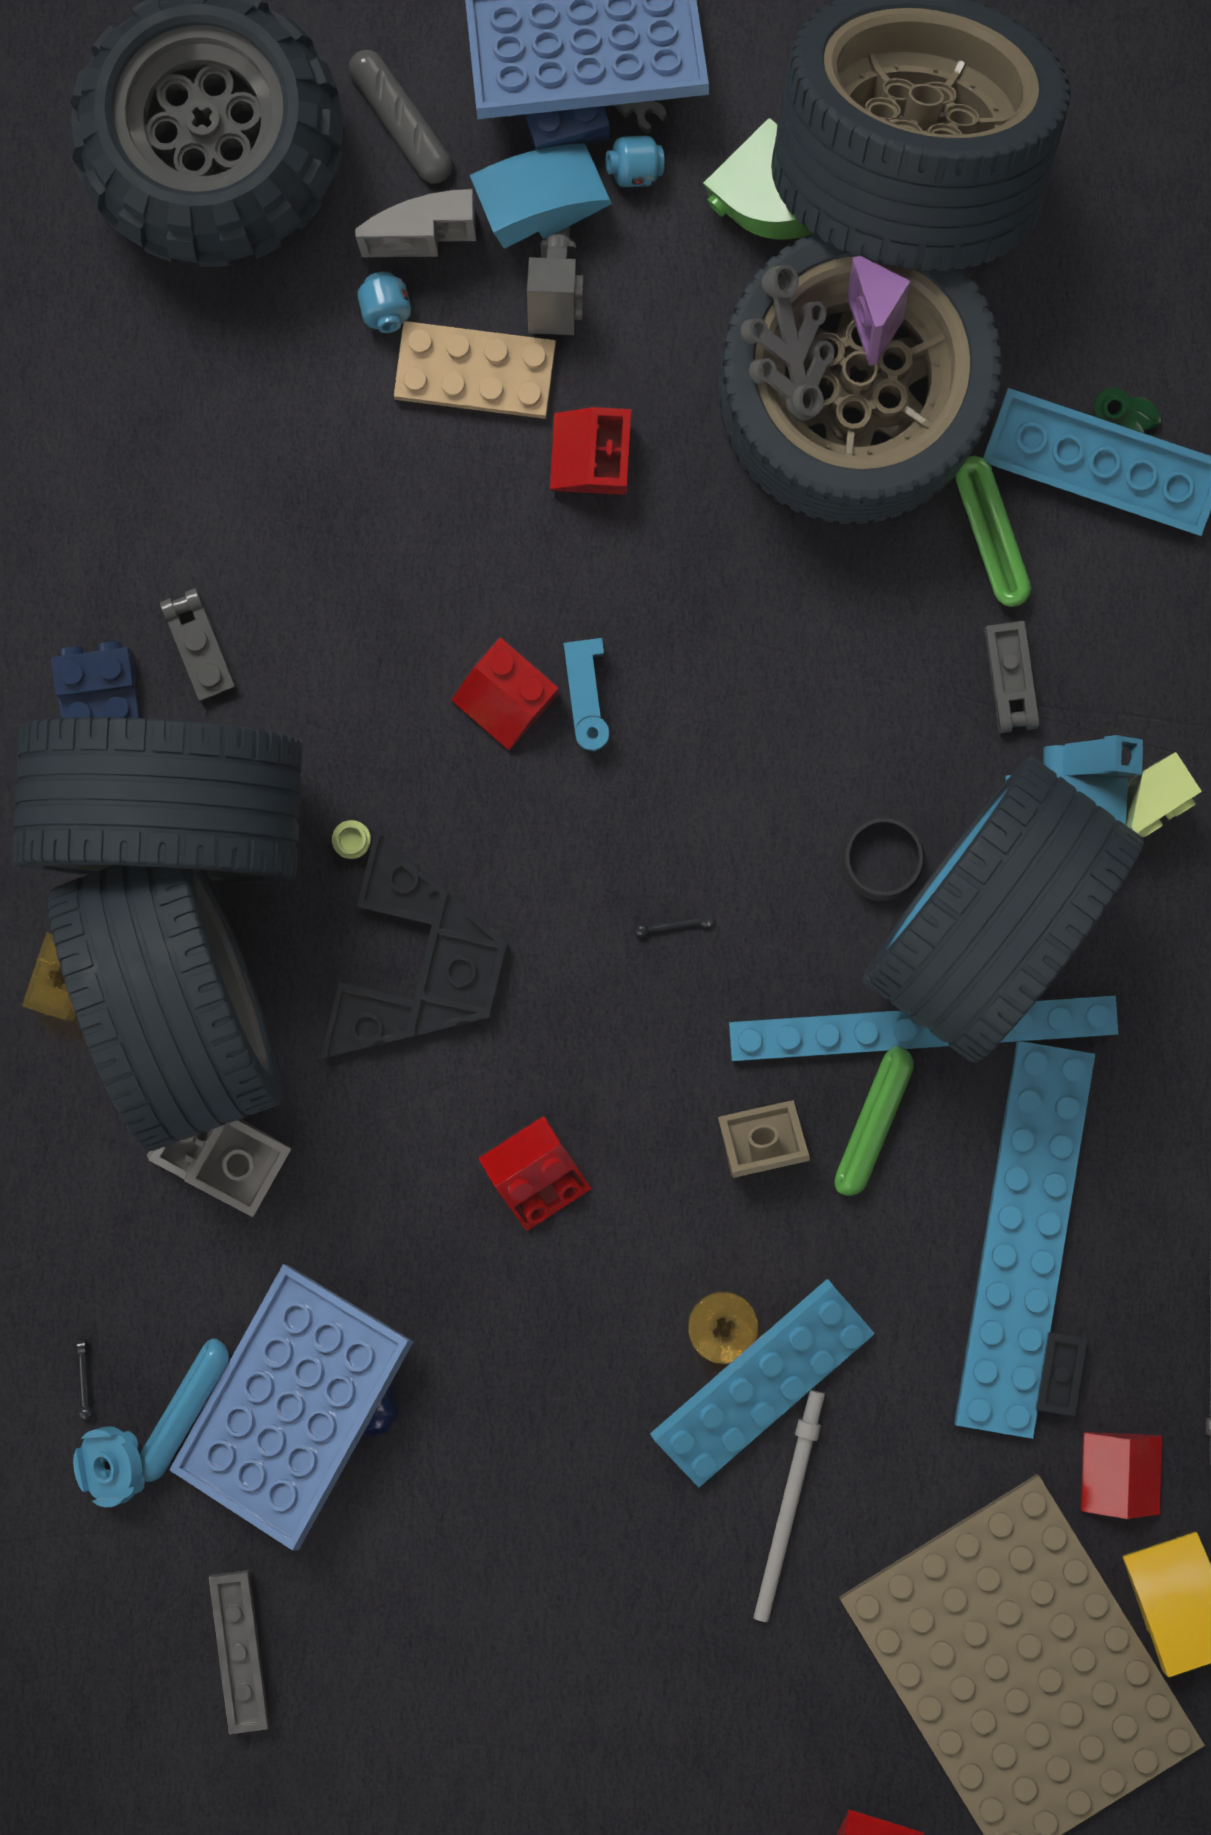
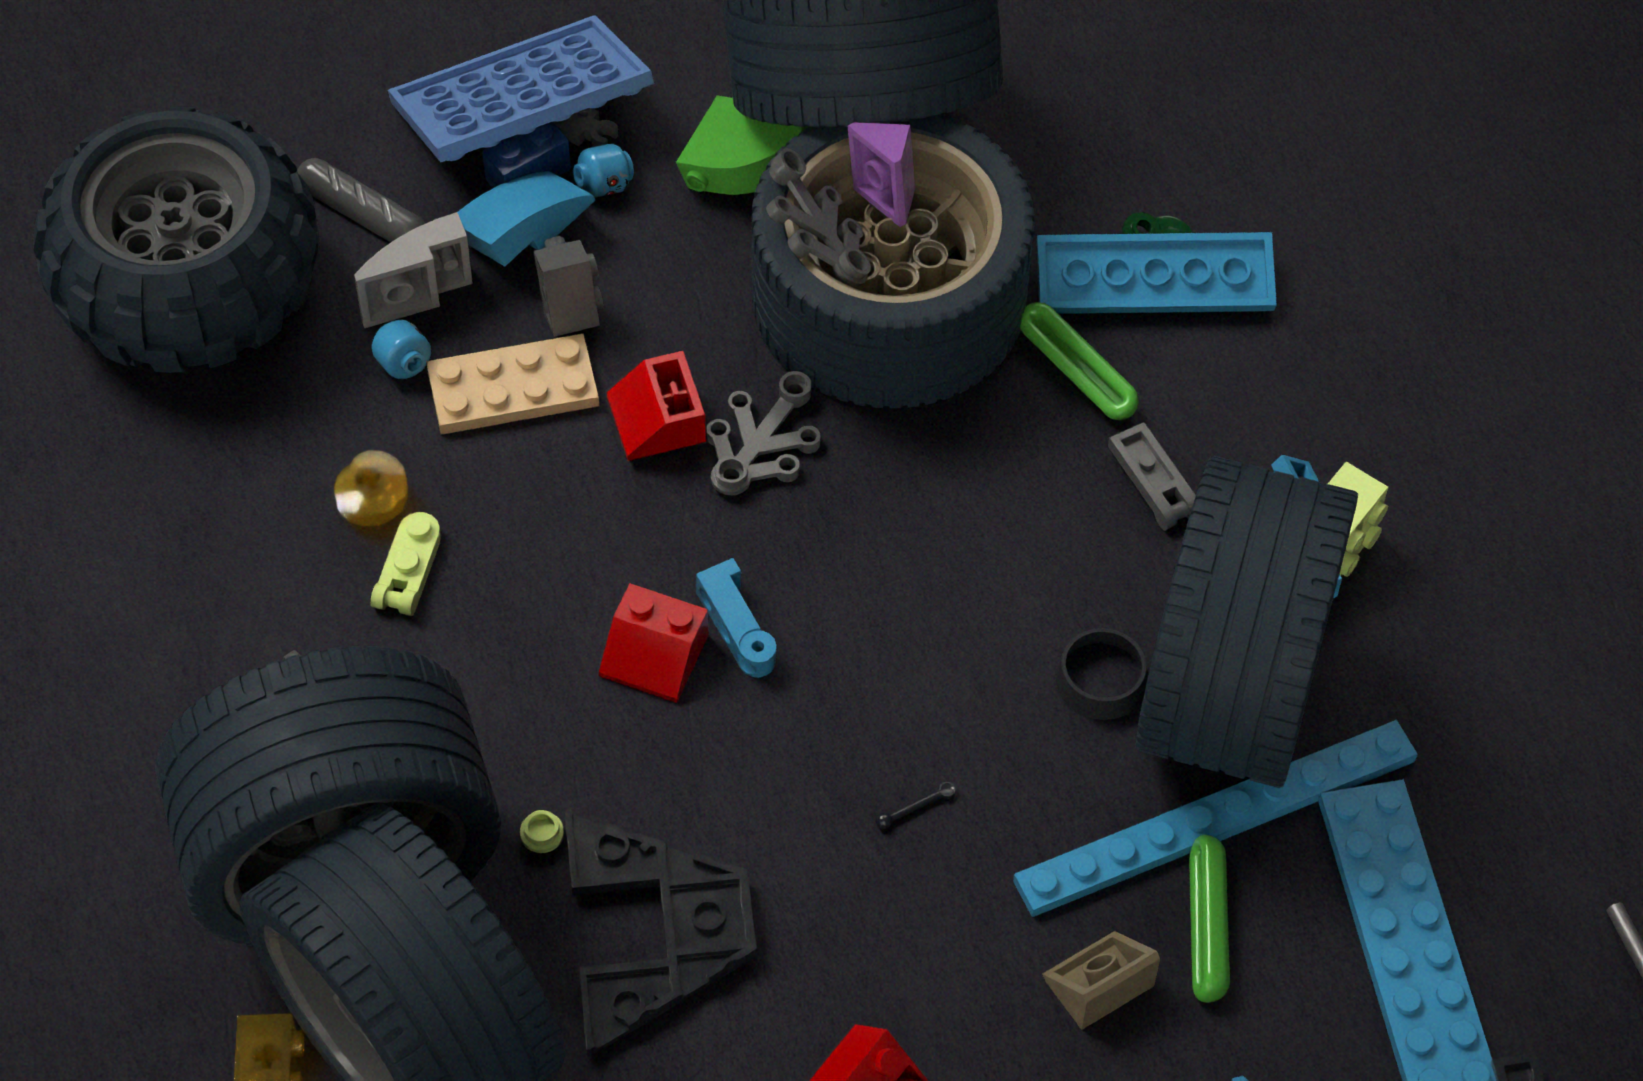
camera: 25 degrees left, 30 degrees down
none -> clear yellow piece [334,450,408,526]
none -> yellowish green plate [370,512,441,616]
none -> dark grey plant [706,371,821,495]

